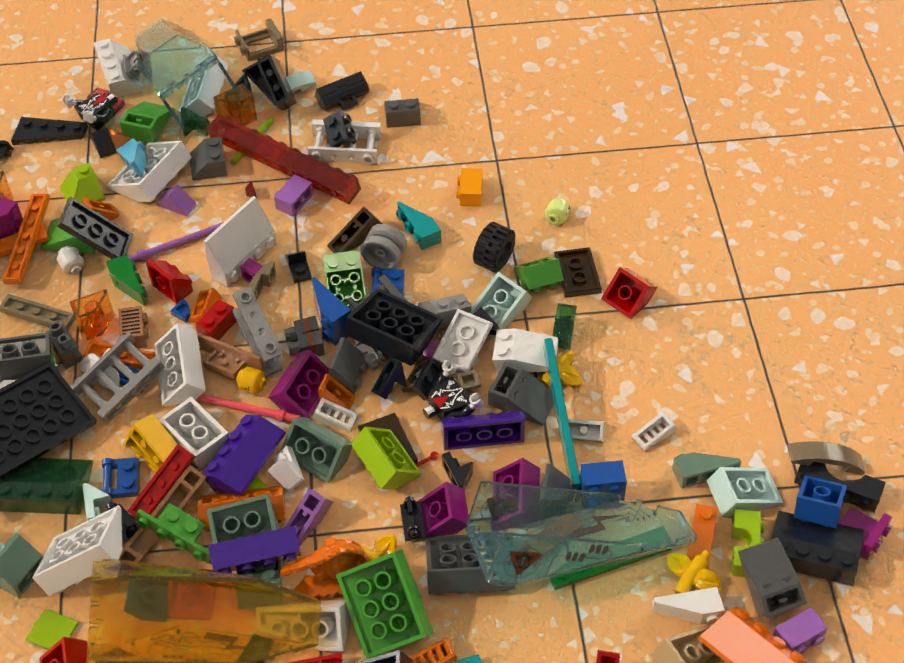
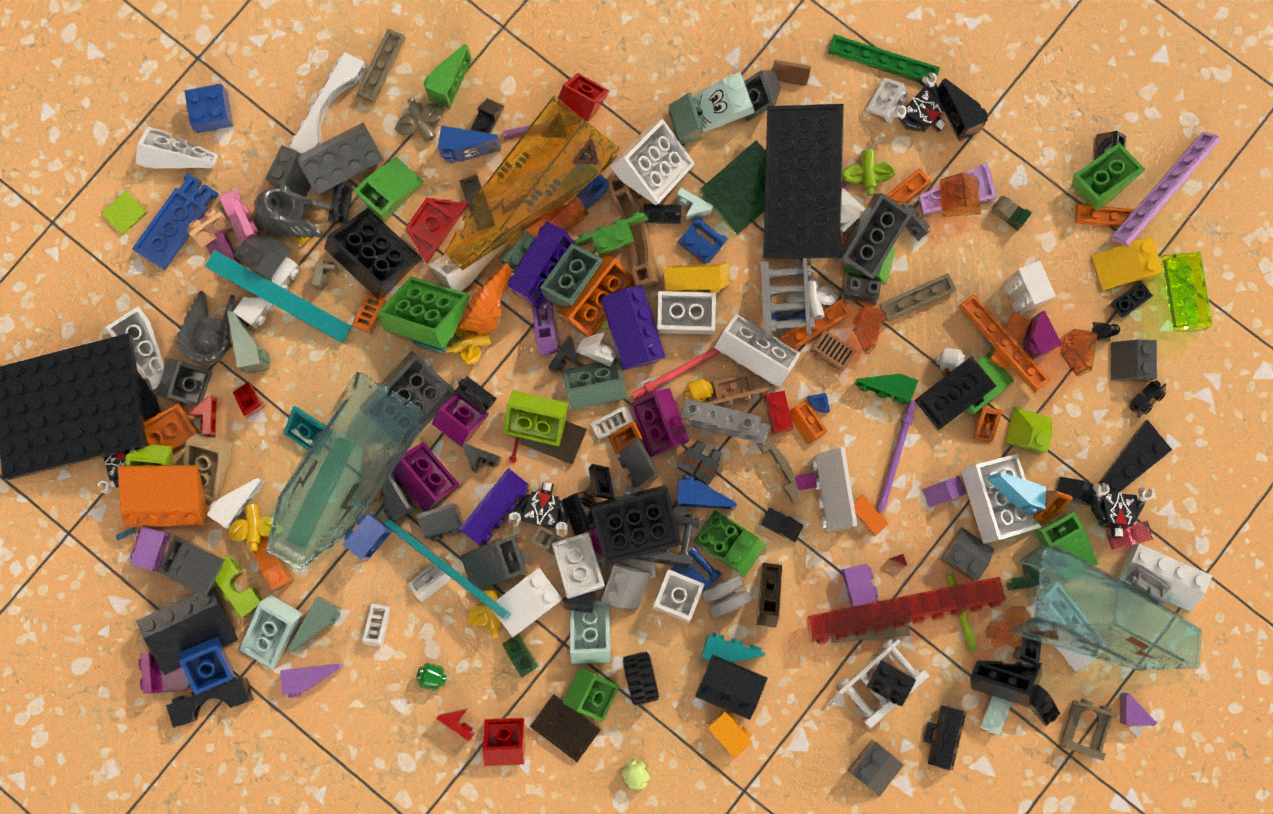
camera: 135 degrees right, 30 degrees up
lime piece [26,609,79,650] -> none
red tile [127,443,196,518] -> none
red slope [146,259,193,304] -> none
dark tan slope [787,441,865,475] -> none
none -> medium lavender slope [280,663,344,698]
none -> teal slope [283,406,332,454]
none -> dark grey slope [416,503,464,541]
none -> green head [416,663,447,691]
none -> red slope [436,708,475,741]
none -> black slope [548,336,579,374]
none -> white slope [652,569,705,623]
none -> black slope [695,655,768,720]
none -> medium lavender slope [1120,692,1157,726]

